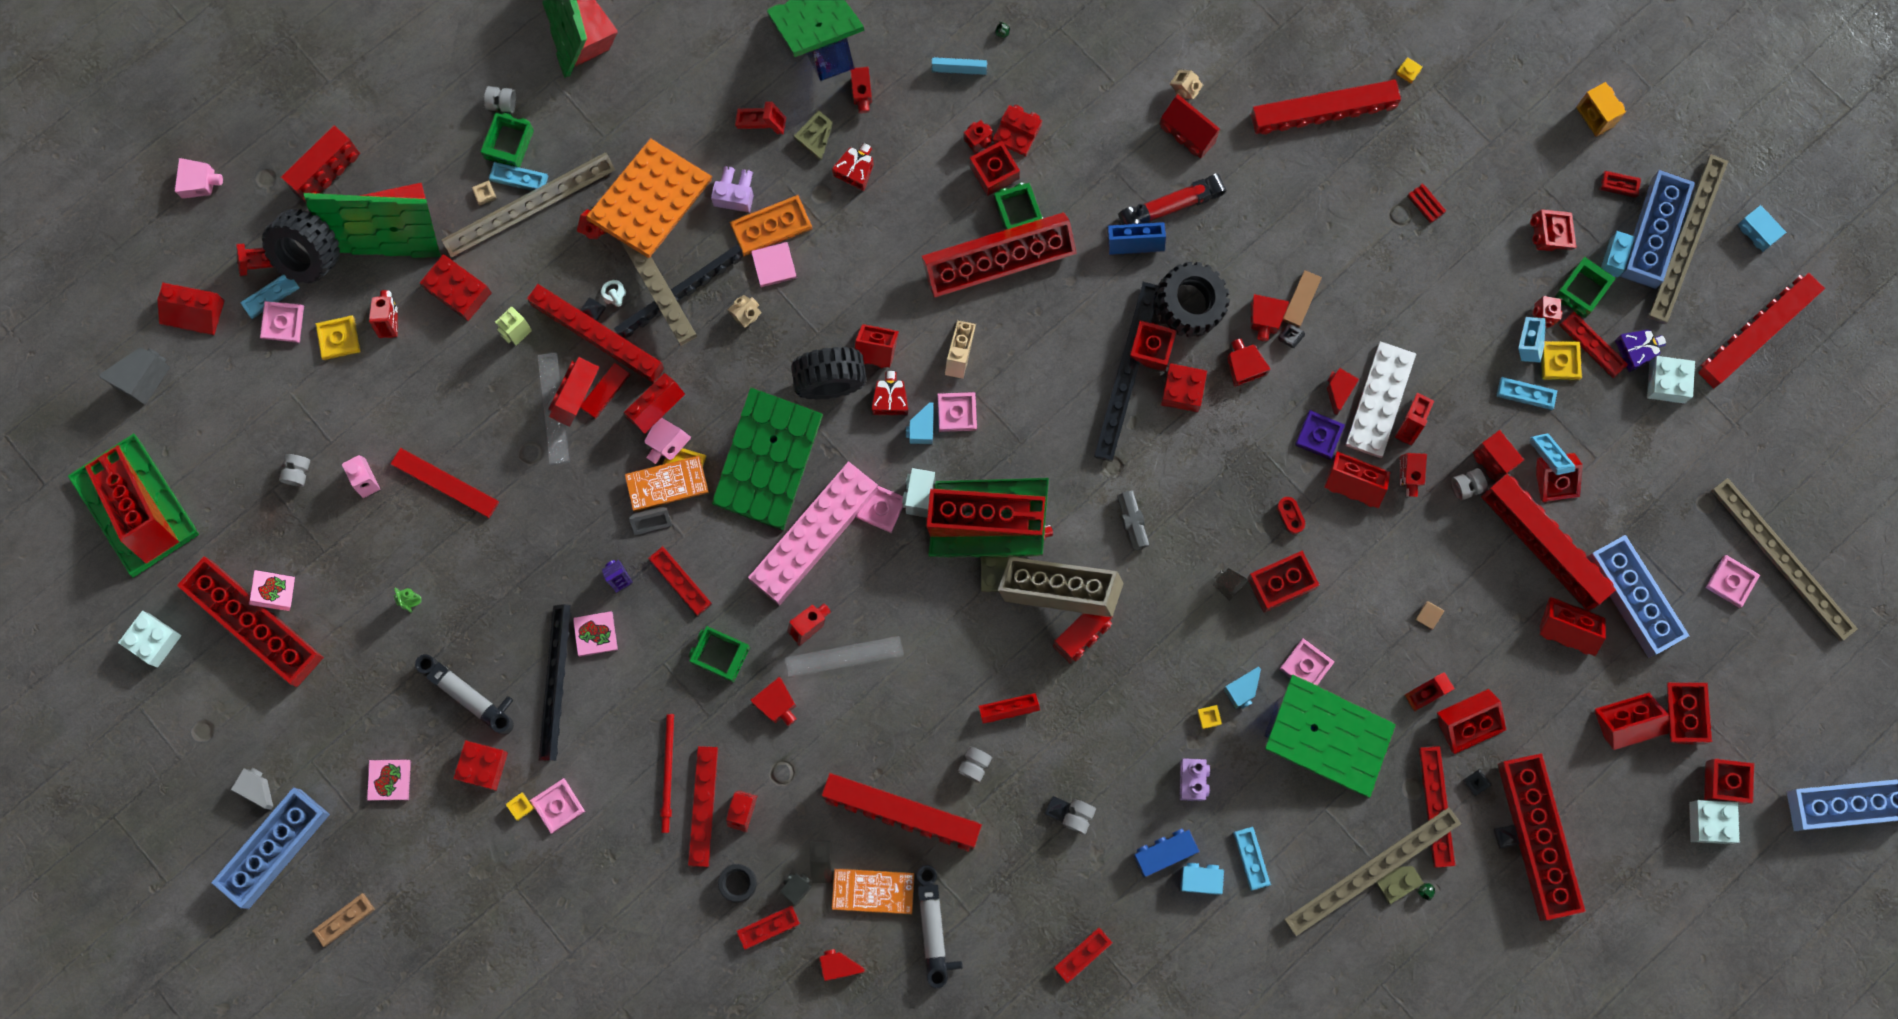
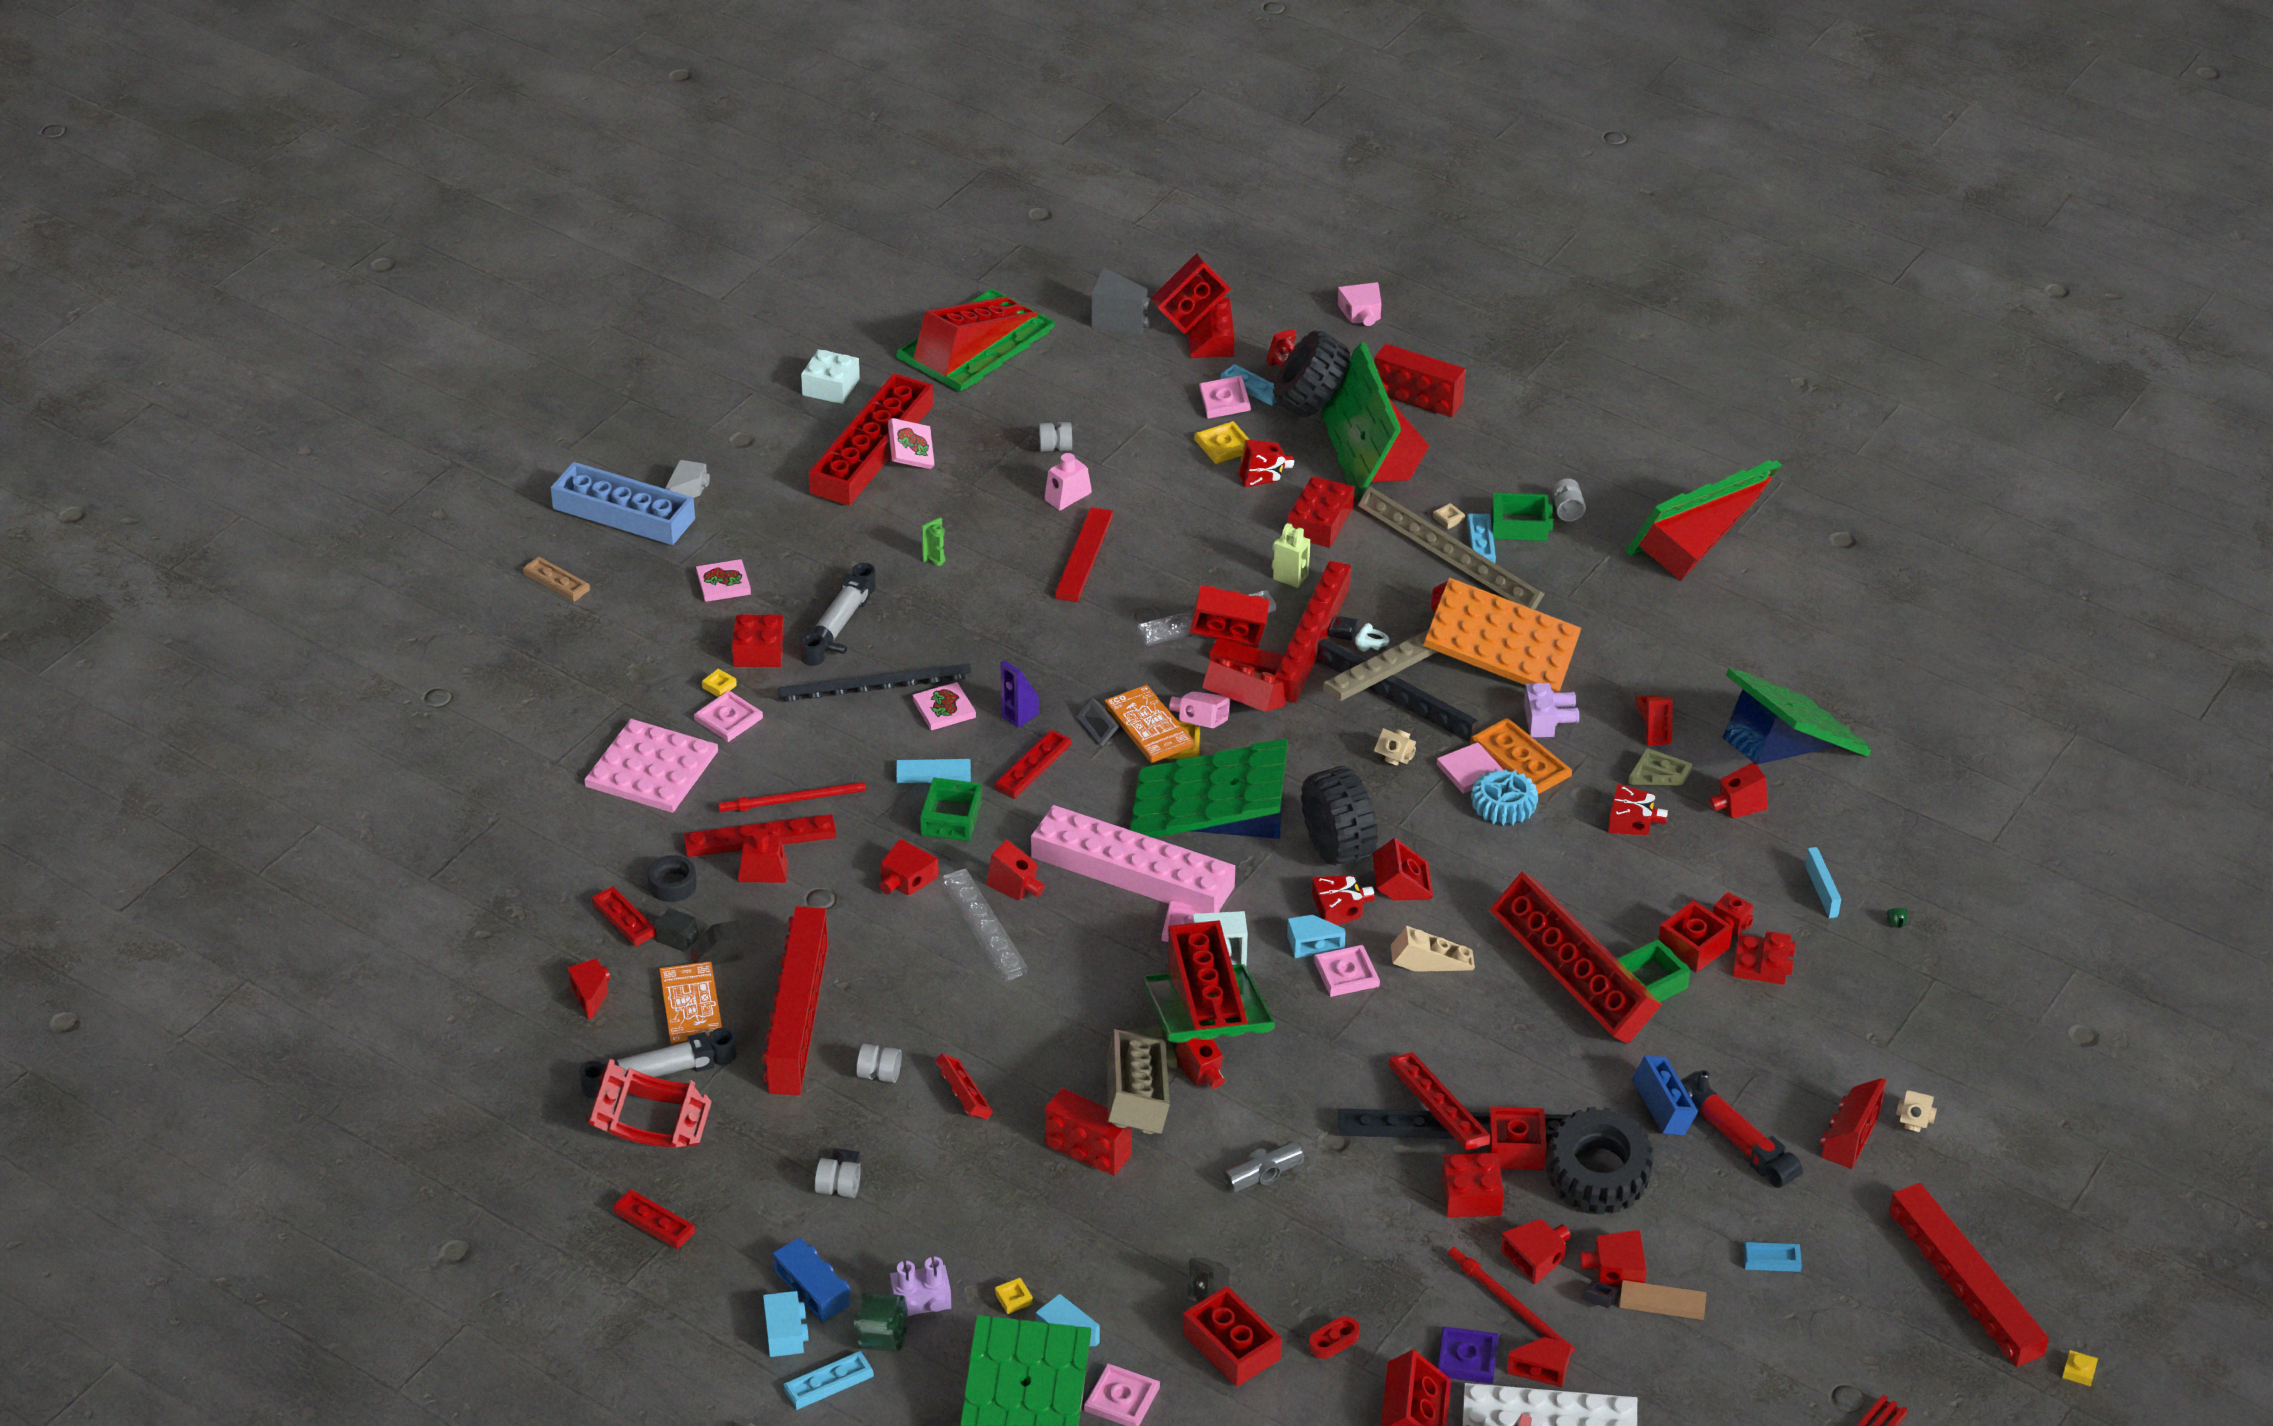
camera: 75 degrees right, 35 degrees down
none -> bright pink plate [585,719,718,813]
none -> red wedge [586,1059,712,1147]
none -> clear green brick [854,1292,908,1351]
none -> medium azure tile [897,759,971,783]
none -> red brick [1150,253,1231,334]
none -> red plate [1389,1052,1490,1150]
none -> red bar [1448,1247,1575,1355]
none -> medium azure gear [1471,768,1538,826]
none -> dark azure tile [1743,1242,1802,1272]

